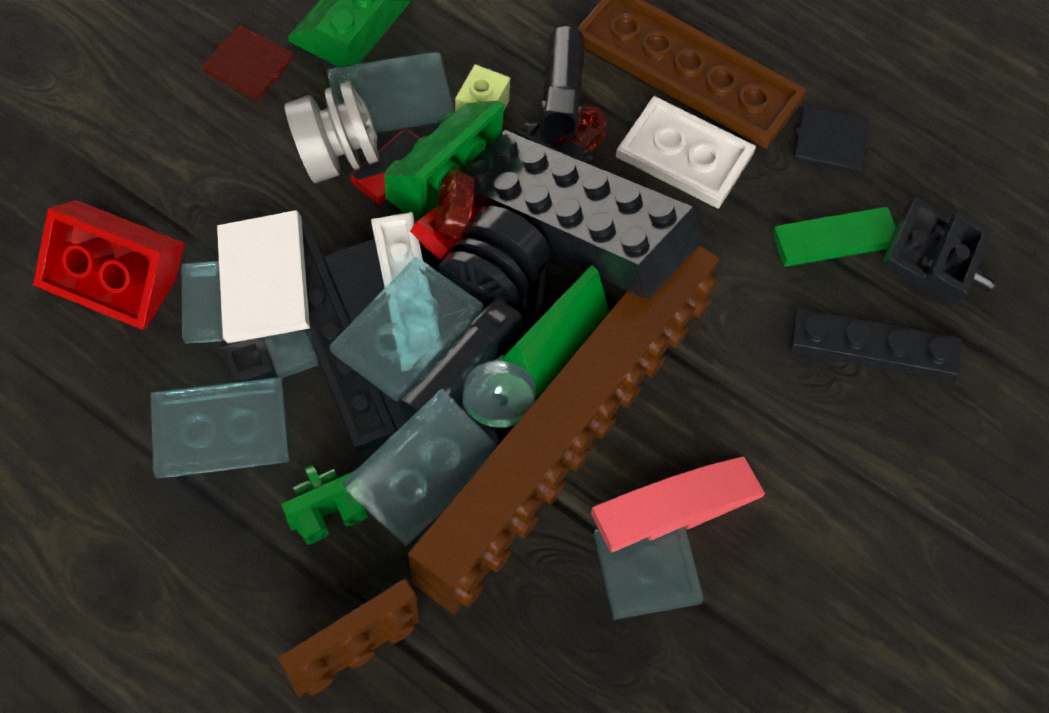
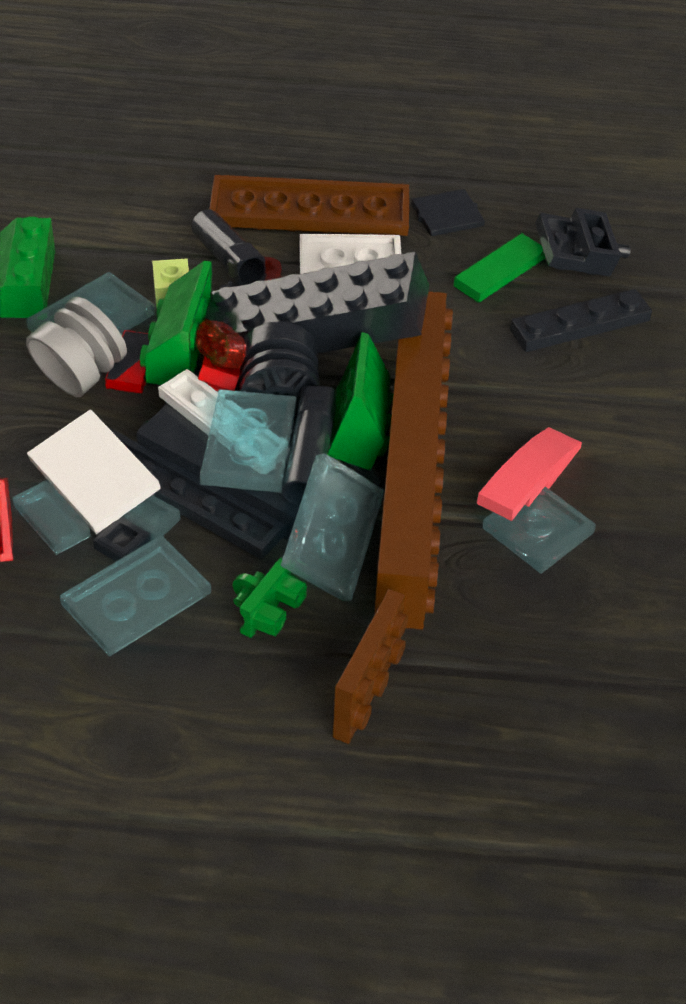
camera: 30 degrees left, 15 degrees down
clear light blue piece [463,361,536,427] -> none

